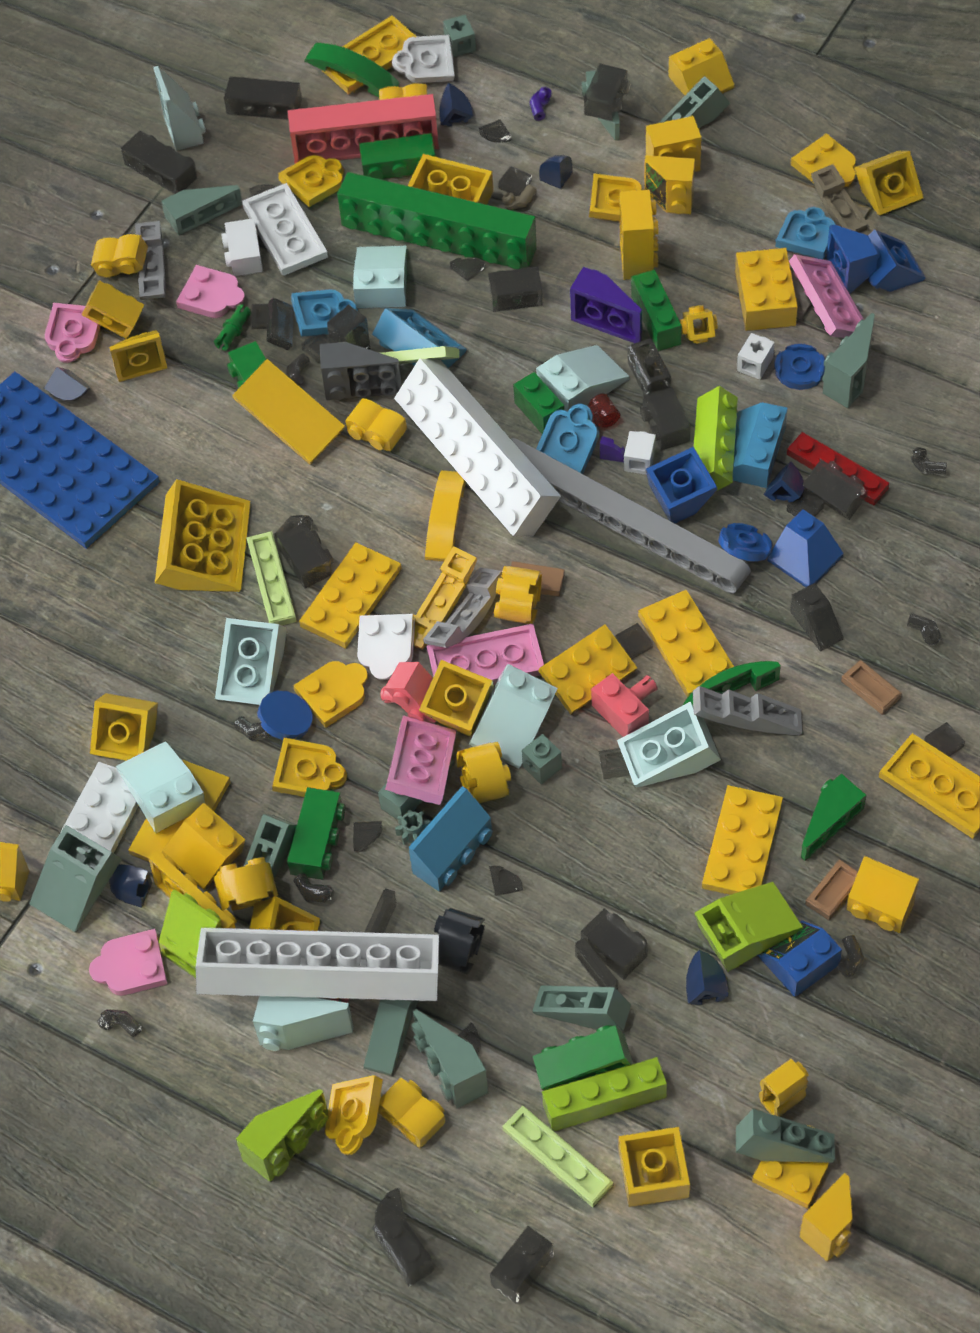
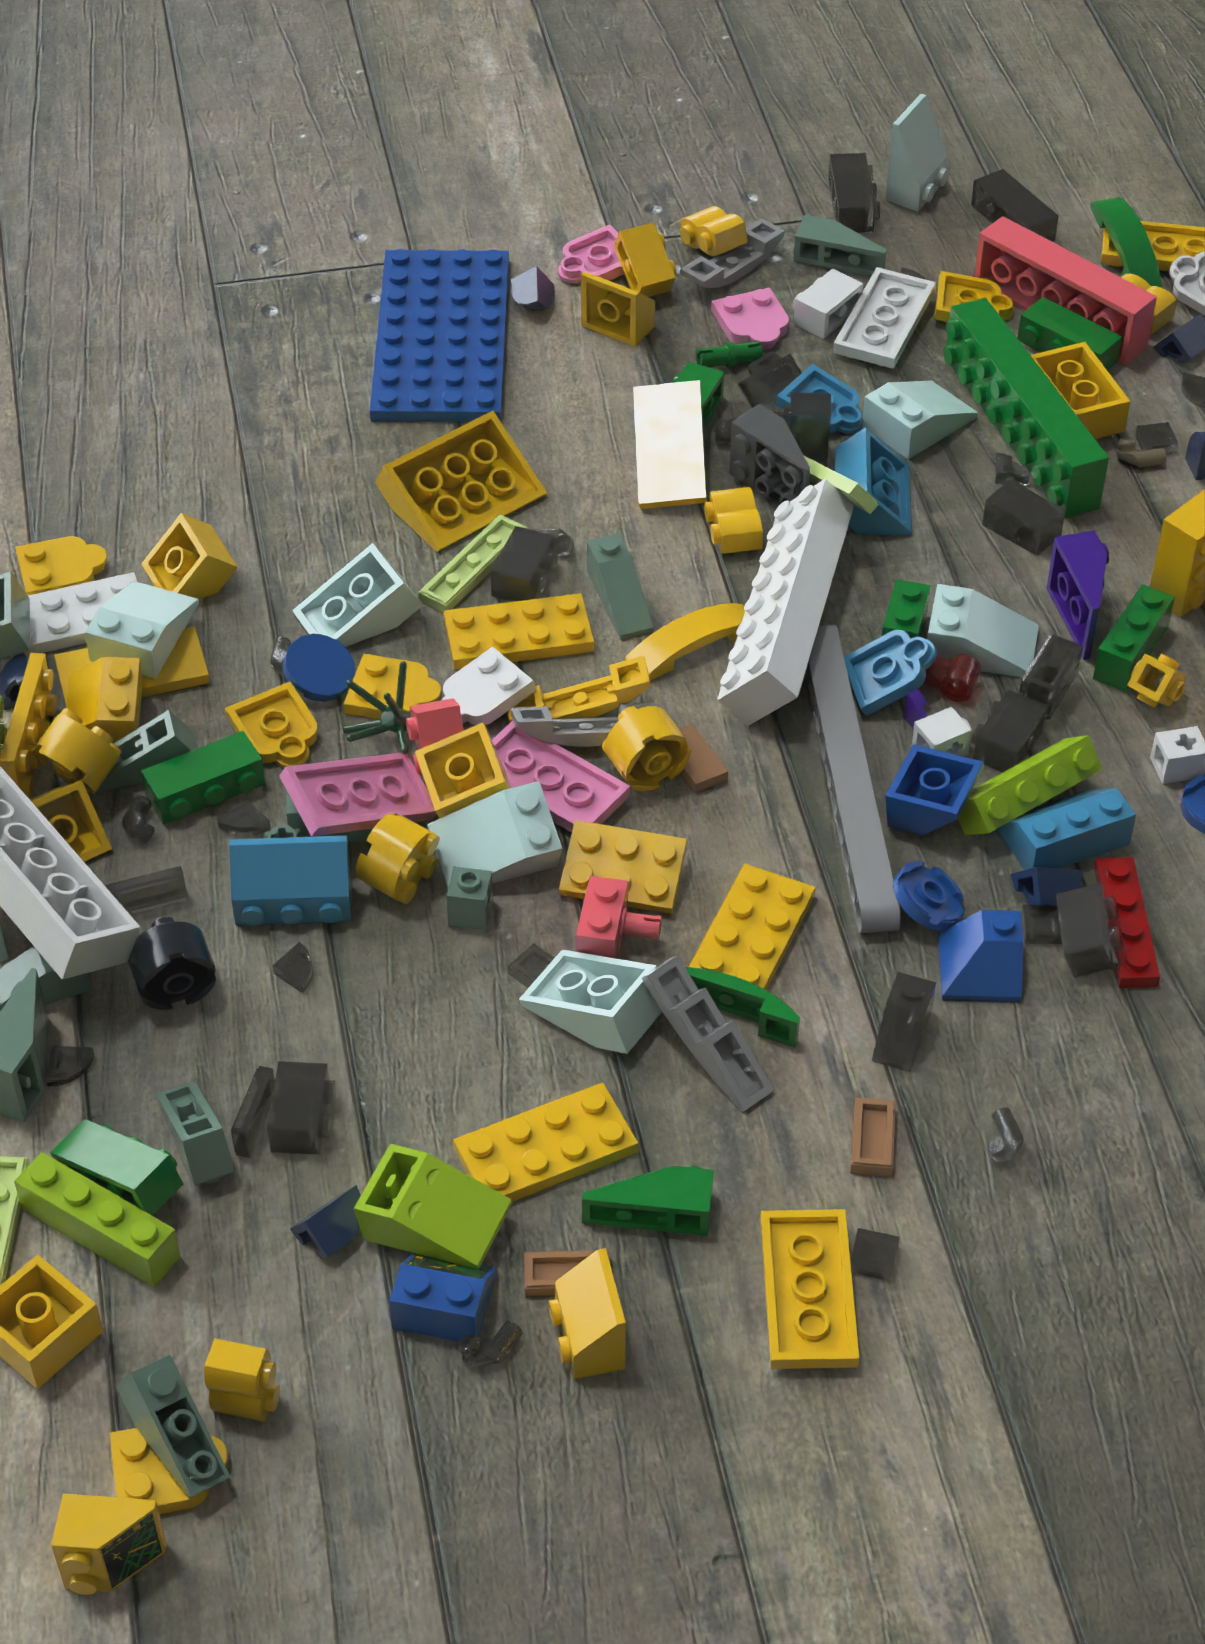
camera: 45 degrees right, 10 degrees down
clear smoke tile [615,623,653,659] -> none
none -> yellow plate [15,536,107,596]
none -> dark green plant [342,661,411,754]
none -> sand green slope [587,533,654,640]

